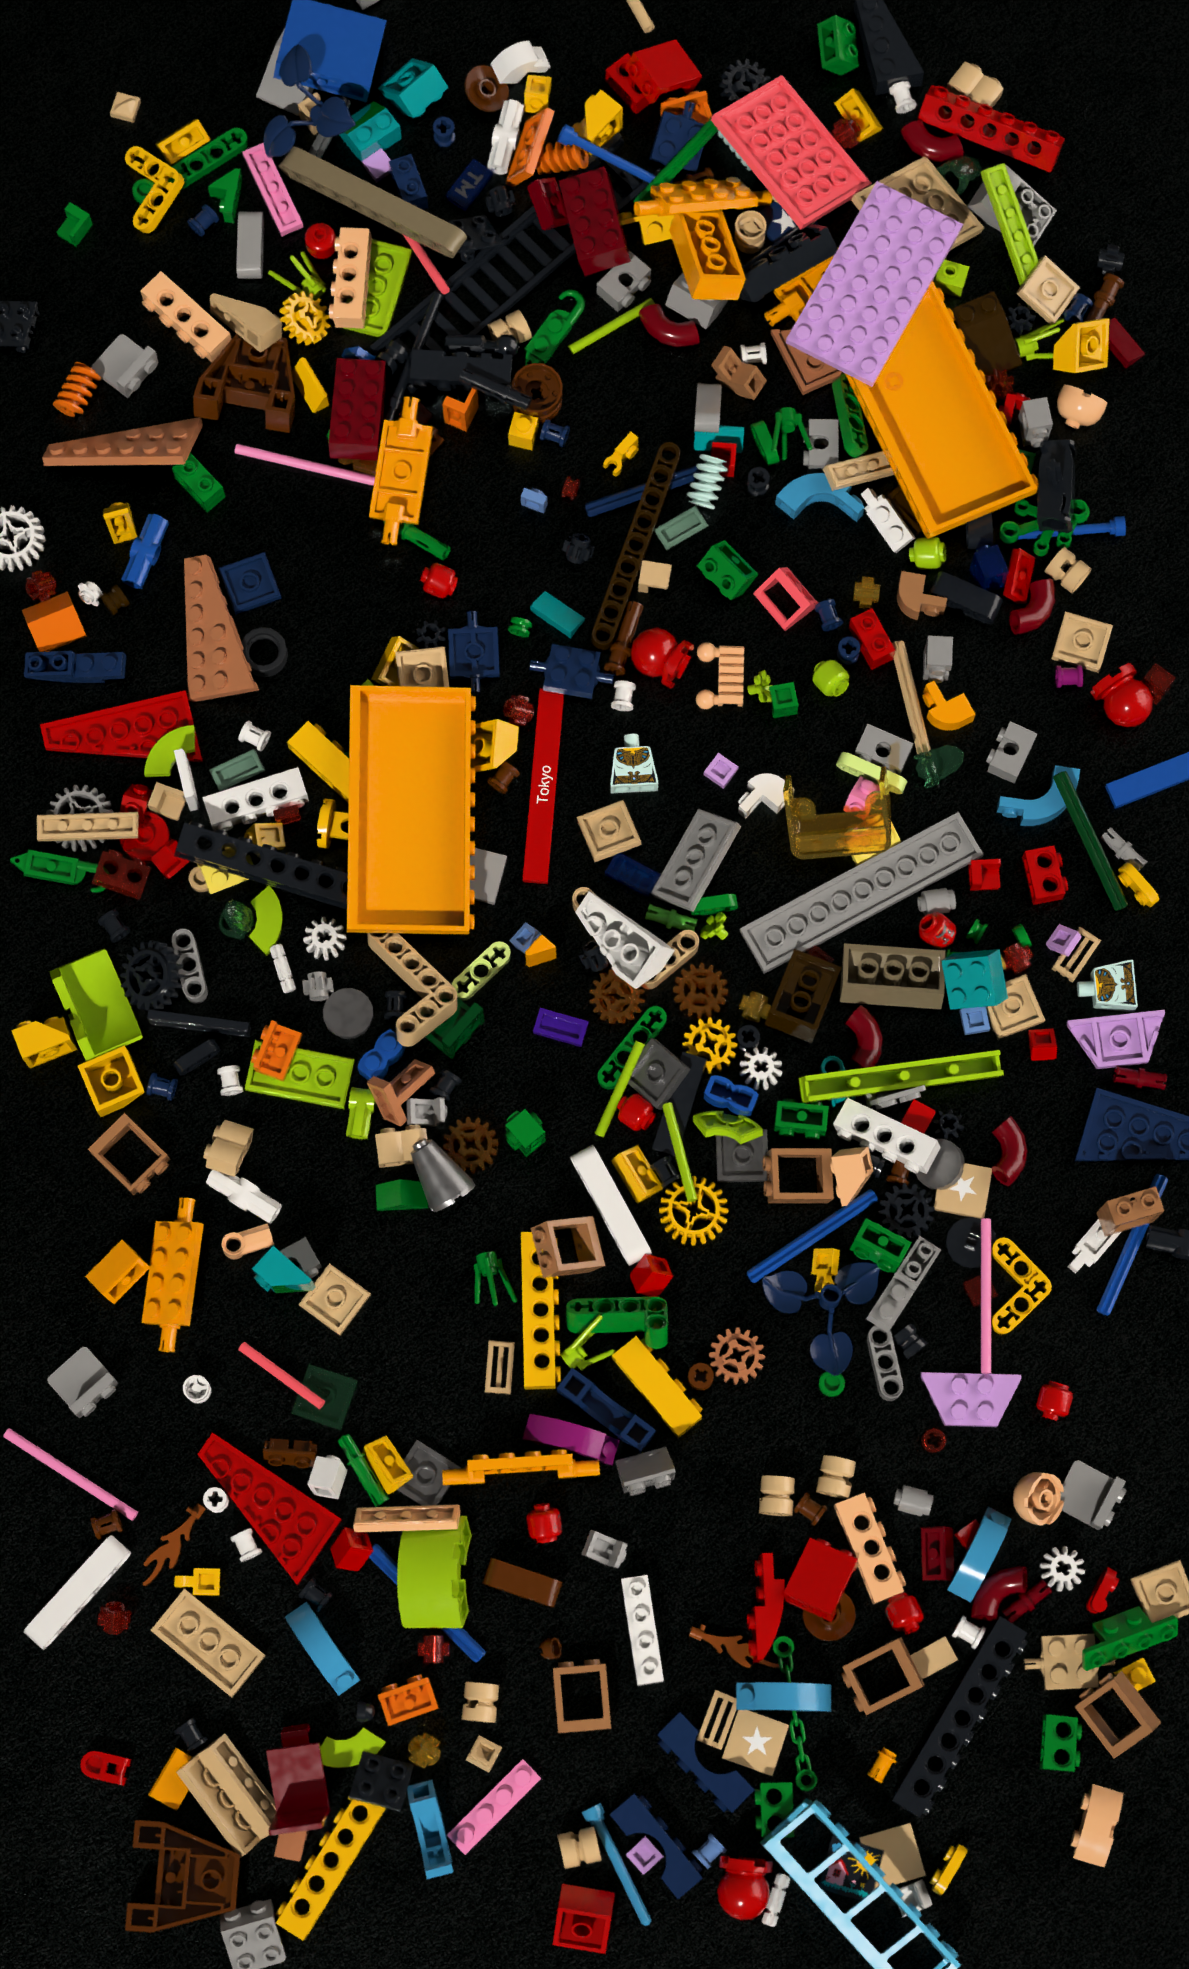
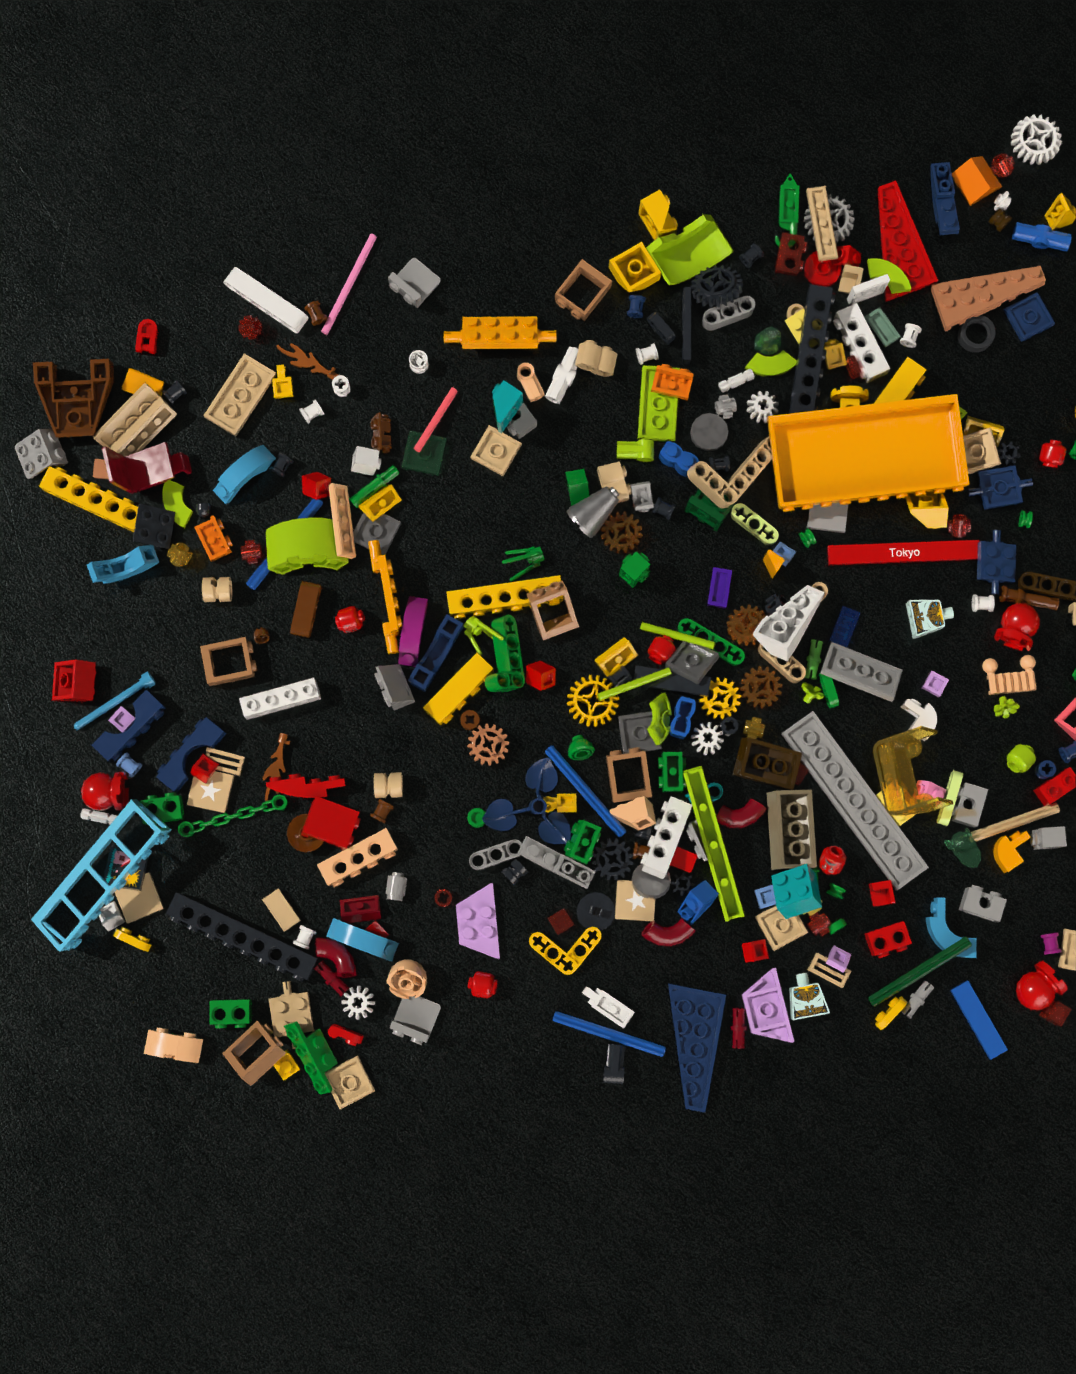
camera: 80 degrees right, 5 degrees up
light orange brick [85,1240,151,1304] -> none
red panel [150,839,190,879] -> none
red wing [198,1433,342,1586] -> none
nougat bracket [367,1059,435,1127] -> none
bright pink plate [447,1759,541,1855] -> none
tan tile [466,1735,502,1772] -> none
tan tile [485,1340,515,1395] -> none
reddish brown bush [487,761,520,794] -> none
teal slope [530,591,585,638] -> none
tan wheel [558,1827,602,1869] -> none
white beam [570,1145,652,1266] -> none
tan tile [577,800,642,862] -> none
light grey bracket [581,1530,627,1568] -> none
dark azure arch [736,1682,831,1712] -> none
green panel [769,682,799,718] -> none
tan wheel [816,1455,856,1499] -> none
medium nougat window [841,1638,925,1715] -> none
light orange pin [867,1747,897,1783] -> none
red head [885,1593,924,1634] -> none
light grey brick [917,888,956,915] -> none
bright pink piece [981,1218,991,1374] -> none
medium nougat window [1097,1186,1164,1237] -> none
none -> red slope [190,754,219,784]
none -> green brick [568,735,595,760]
none -> blue slope [677,880,719,926]
none -> green bush [799,529,816,548]

